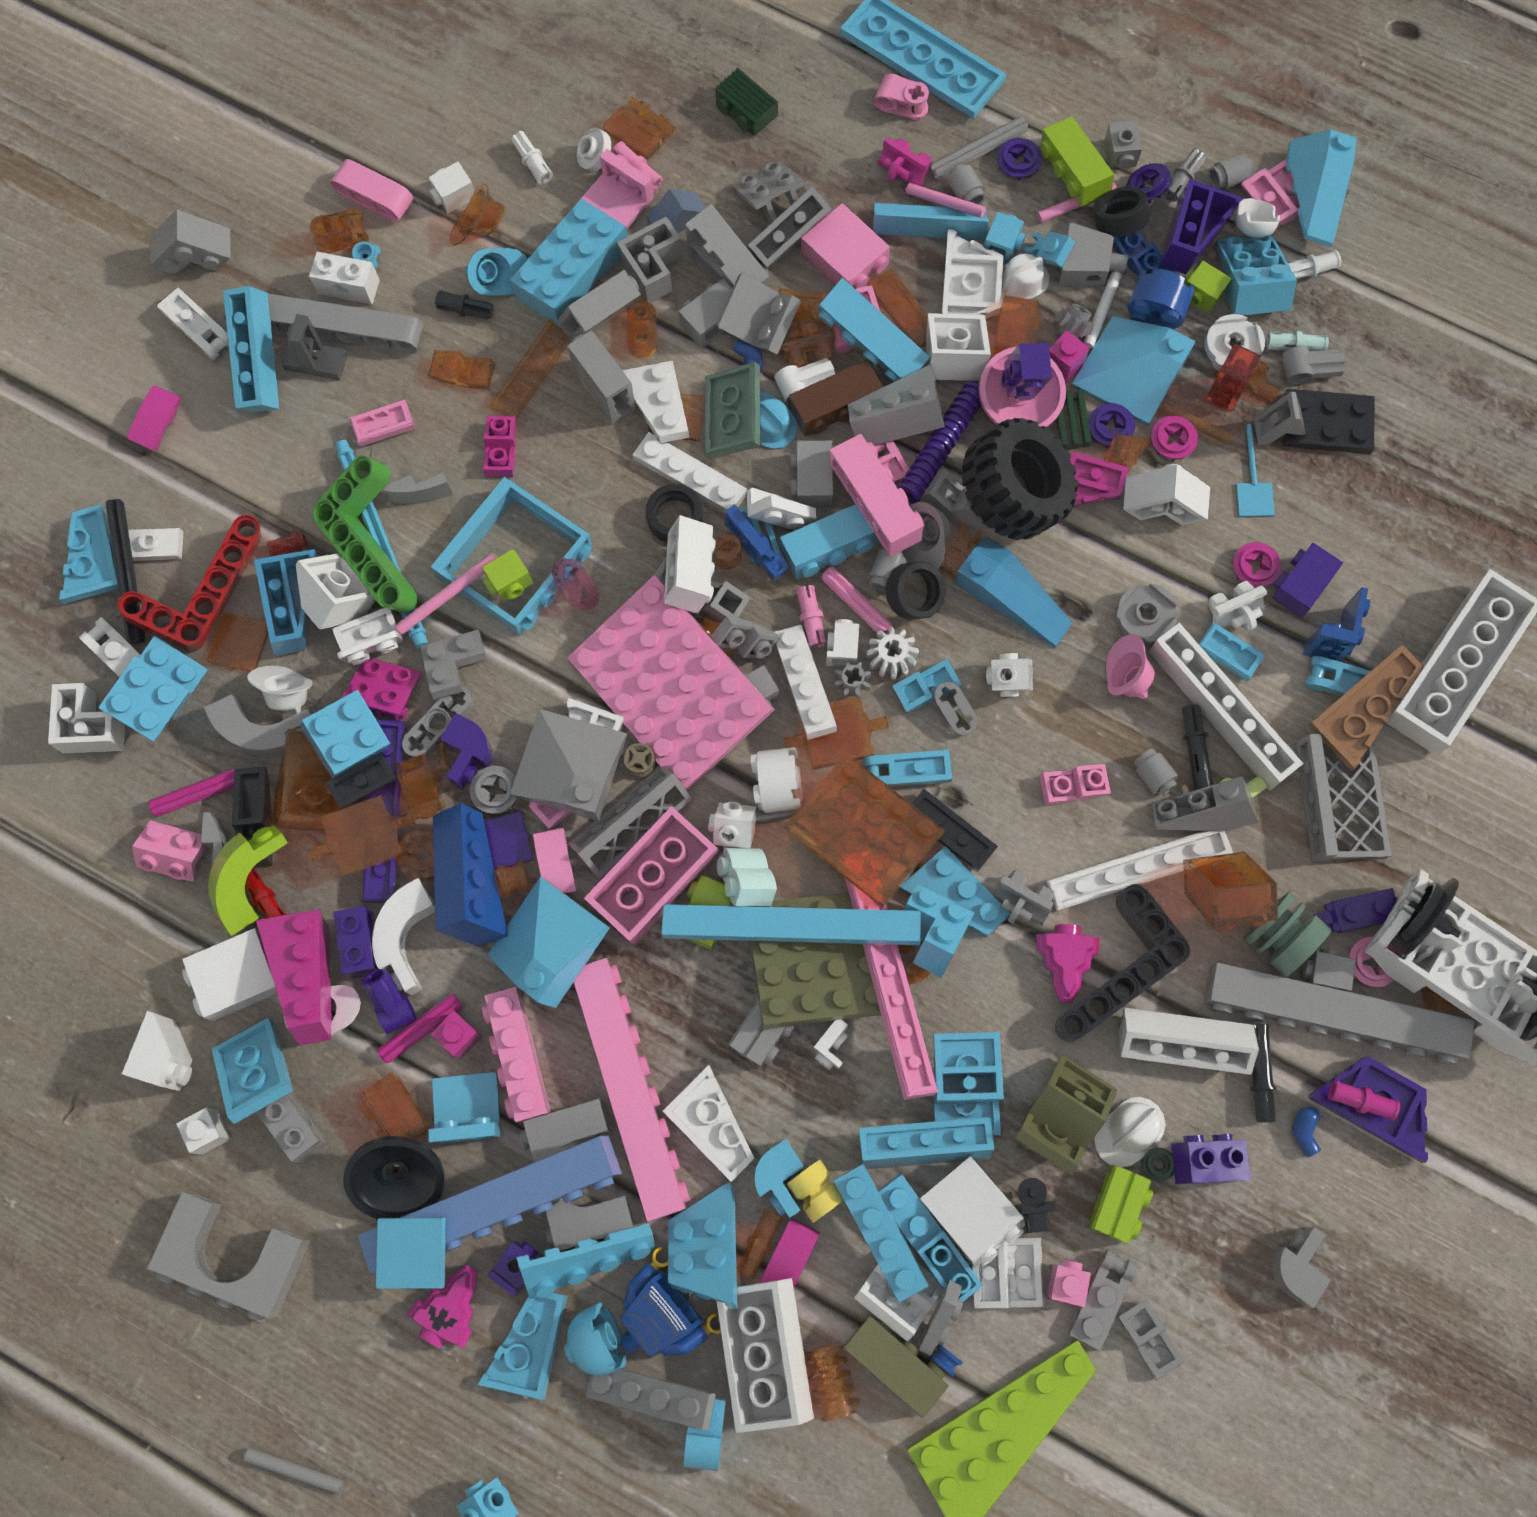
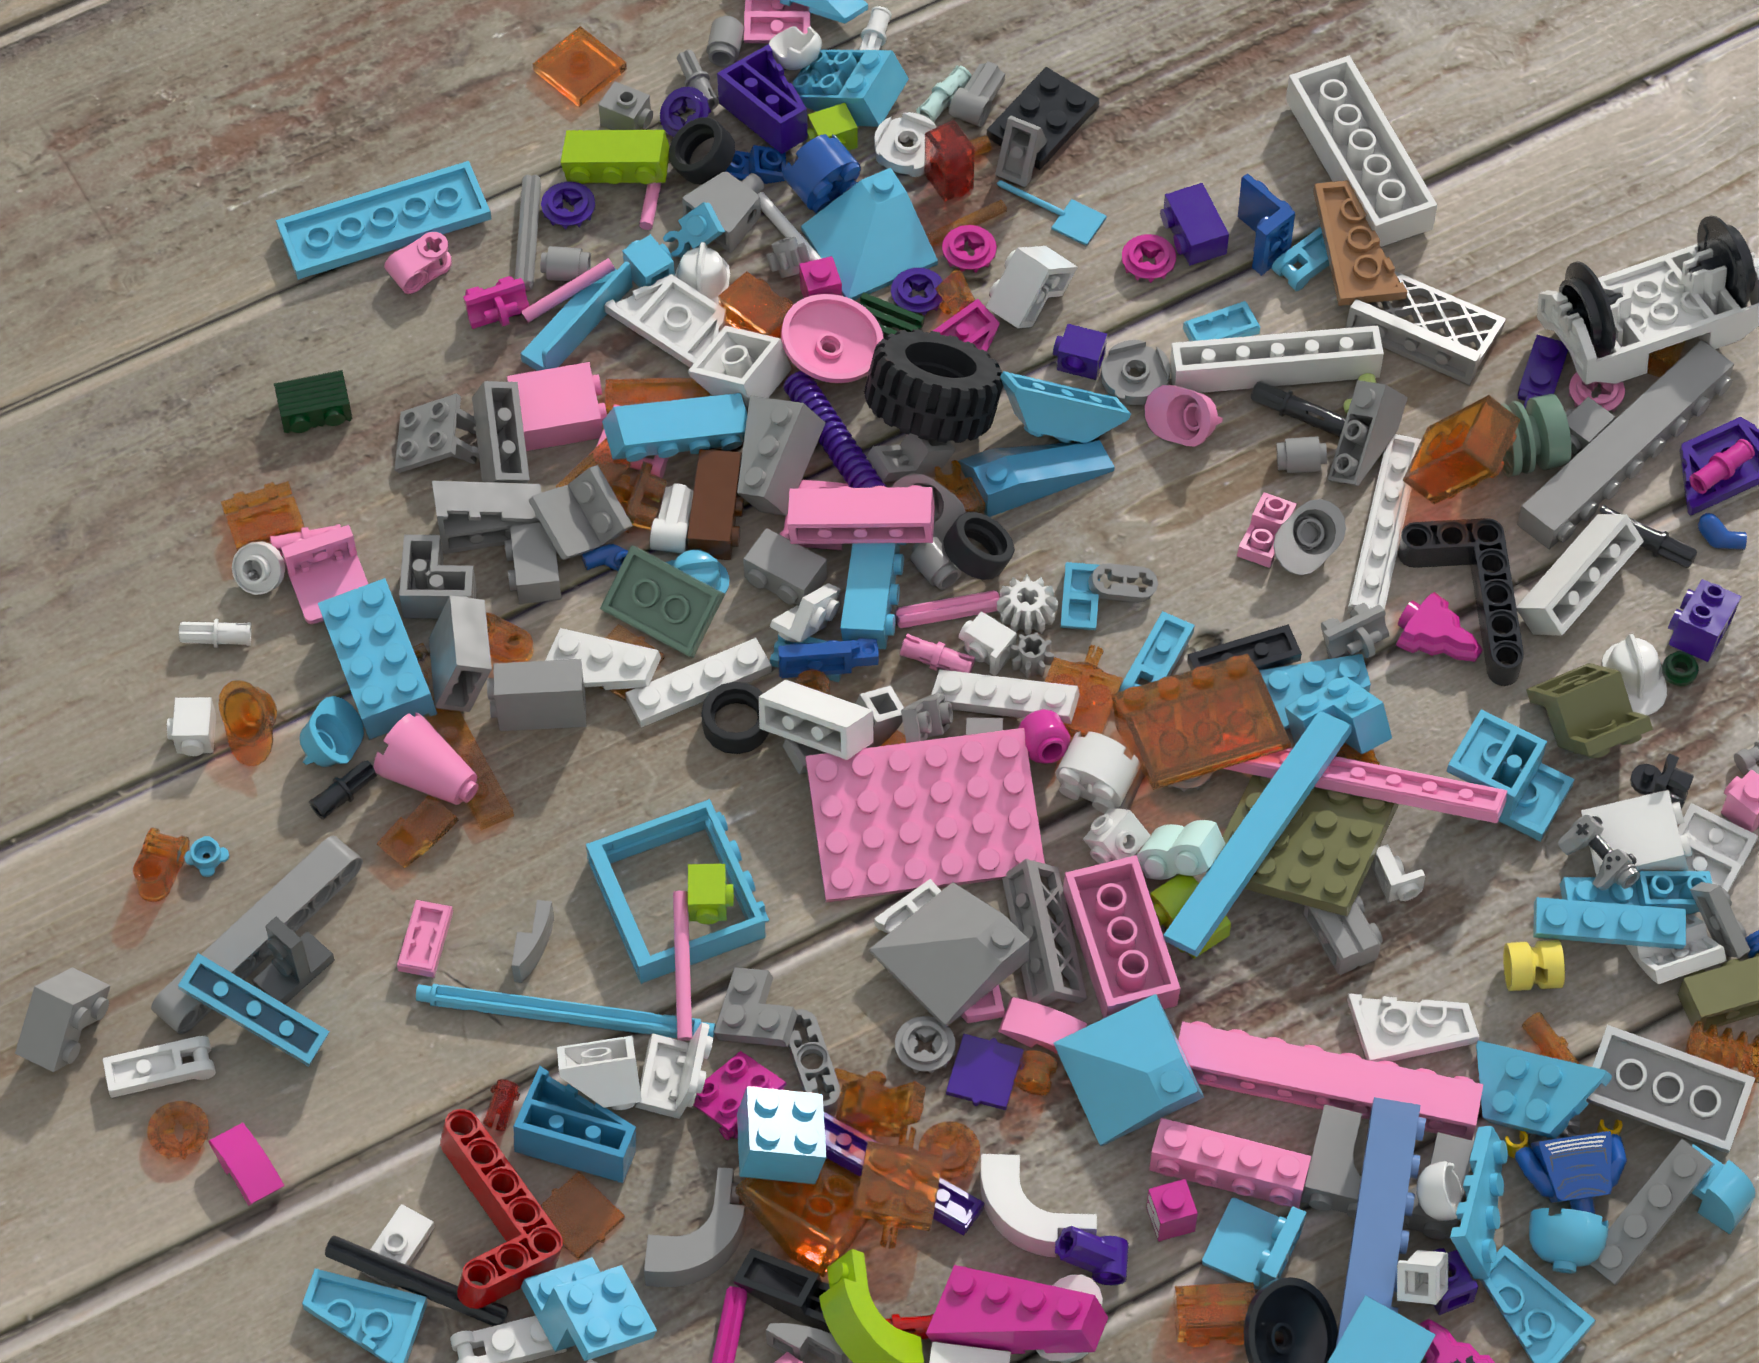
camera: 60 degrees left, 15 degrees down
white piece [247,666,313,715] -> none
white brick [309,252,380,305] -> none
bright green beam [313,455,417,613] -> none
black plate [325,752,398,812] -> none
bright pink beam [330,159,414,222] -> none
dark purple brick [333,906,378,979] -> none
dark pink axle [377,994,463,1063] -> none
blue wedge [433,803,508,947] -> none
dark purple brick [440,713,492,790] -> none
dark pink slope [483,416,516,477] -> none
clear pink beam [552,558,599,610] -> none
dark tan wheel [624,743,656,779] -> none
sand blue slope [647,189,706,233] -> none
medium azure brick [755,1139,804,1218] -> none
dark pink slope [759,1217,821,1288] -> none
medium azure panel [859,1117,995,1169] -> none
white brick [986,653,1033,697] -> none
dark purple brick [1001,343,1052,401] -> none
lime brick [1087,1165,1153,1244] -> none
white hips [1209,580,1267,631] -> none
none -> clear orange gear [147,1101,209,1160]
none -> bright pink cone [374,712,478,805]
none -> clear orange plate [533,26,627,107]
none -> medium azure wedge [1000,371,1131,443]
none -> dark pink head [1018,709,1070,764]
none -> dark purple brick [1053,324,1107,380]
none -> light grey piece [1273,499,1346,575]
none -> white brick [1397,1250,1448,1305]
none -> white hair [1416,1161,1462,1221]
none -> light grey piece [1558,815,1640,890]

